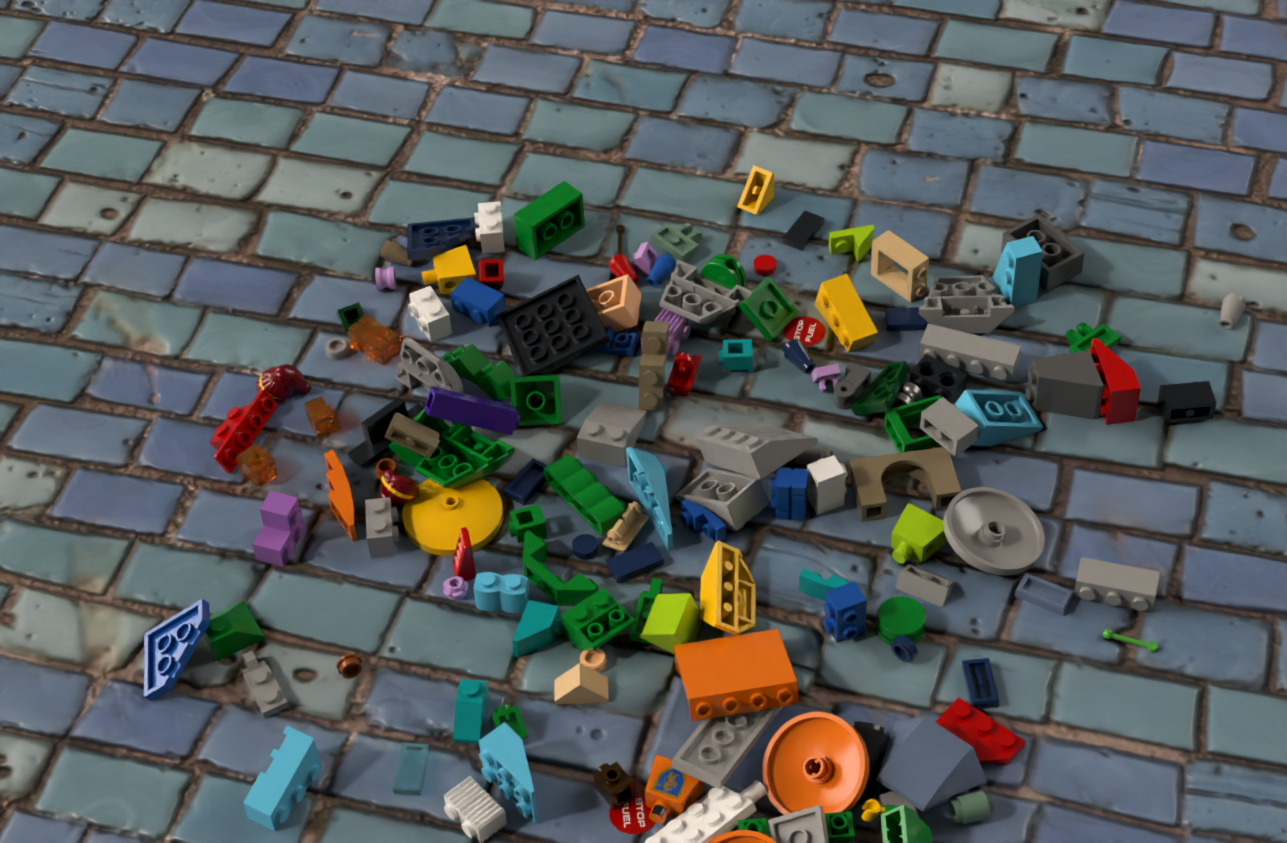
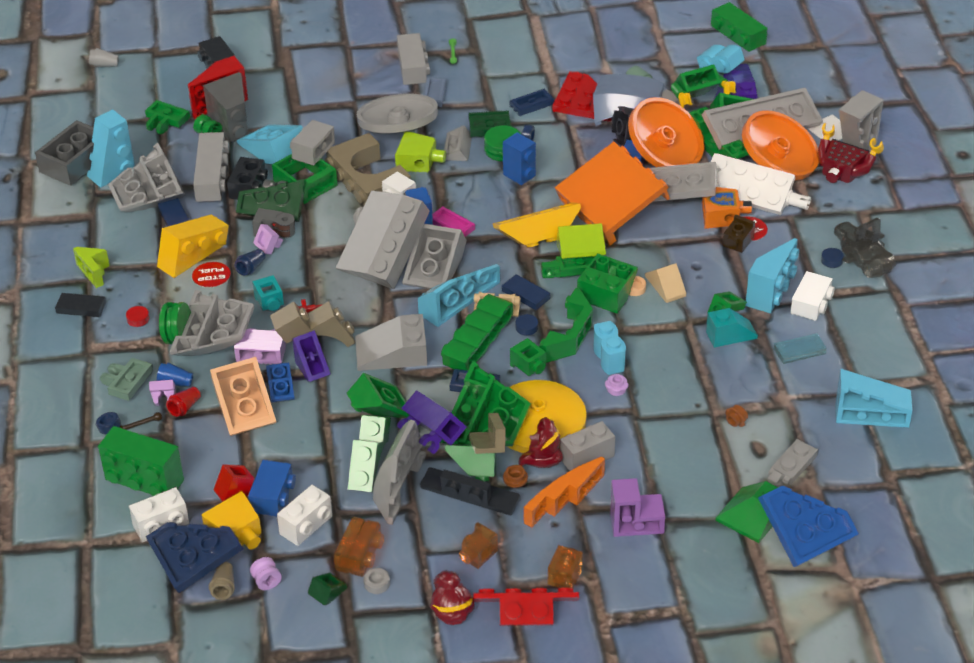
camera: 115 degrees left, 5 degrees down
red slope [452,527,476,581] -> none
black tile [495,274,611,377] -> none
teal slope [512,600,562,657] -> none
blue slope [680,499,726,543] -> none
yellow slope [737,165,774,215] -> none
green tile [739,276,799,342] -> none
teal slope [799,568,850,601] -> none
tan window [871,230,929,303] -> none
none -> dark blue tile [95,412,121,434]
none -> dark purple slope [292,330,331,382]
none -> dark pink tile [432,207,475,237]
none -> dark green plate [468,110,511,137]

